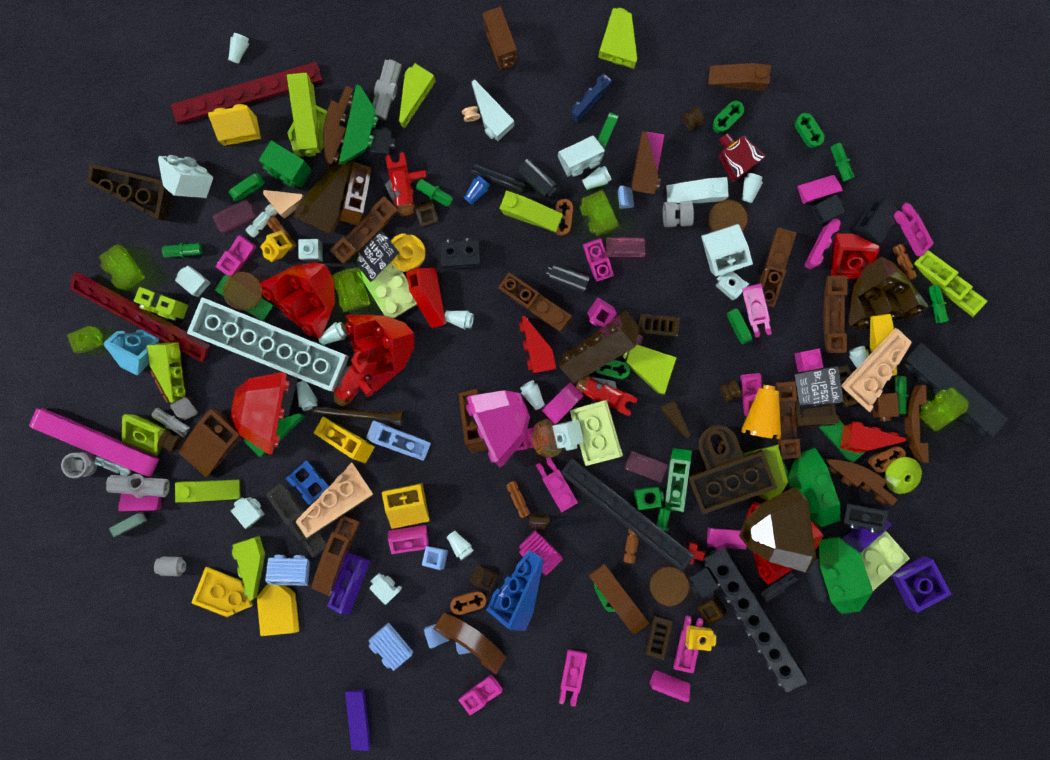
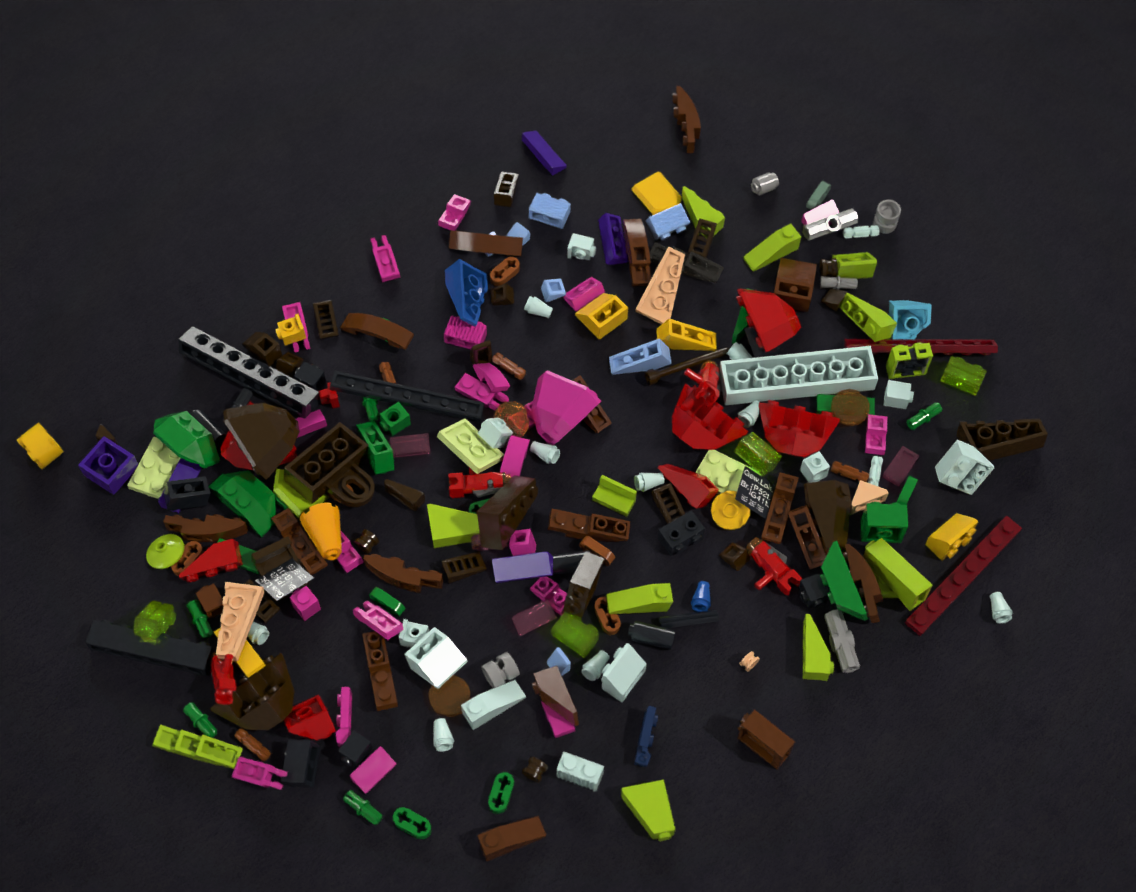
camera: 155 degrees right, 25 degrees down
dark pink beam [29,407,160,477] -> none
clear neon green brick [67,326,103,354] -> none
yellow tile [191,567,253,617] -> none
light aqua brick [231,497,265,529] -> none
yellow brick [260,230,292,262] -> none
blue piece [286,460,330,505] -> none
green axle [416,179,453,207] -> none
light aqua slope [472,79,514,141] -> none
red slope [519,316,556,374] -> none
green beam [598,112,619,149] -> none
clear orange tile [650,566,689,606] -> none
dark pink slope [650,670,690,702] -> none
dark red torso [719,133,766,182] -> none
reddish brown slope [823,276,847,353] -> none
reddish brown slope [905,385,929,463] -> none
none -> yellow brick [17,422,64,469]
none -> dark brown slope [95,424,118,445]
none -> red piece [210,651,236,705]
none -> dark brown slope [242,332,282,366]
none -> reddish brown slope [364,554,443,593]
none -> dark pink slope [473,363,510,392]
none -> slope [492,551,553,583]
none -> dark brown slope [494,172,519,207]
none -> light aqua brick [557,752,604,791]
none -> dark brown window [563,551,604,618]
none -> dark orange beam [579,536,615,566]
none -> lime panel [592,475,637,517]
none -> dark brown slope [651,483,685,524]
none -> reddish brown slope [672,86,701,153]
none -> dark brown slope [688,218,717,260]

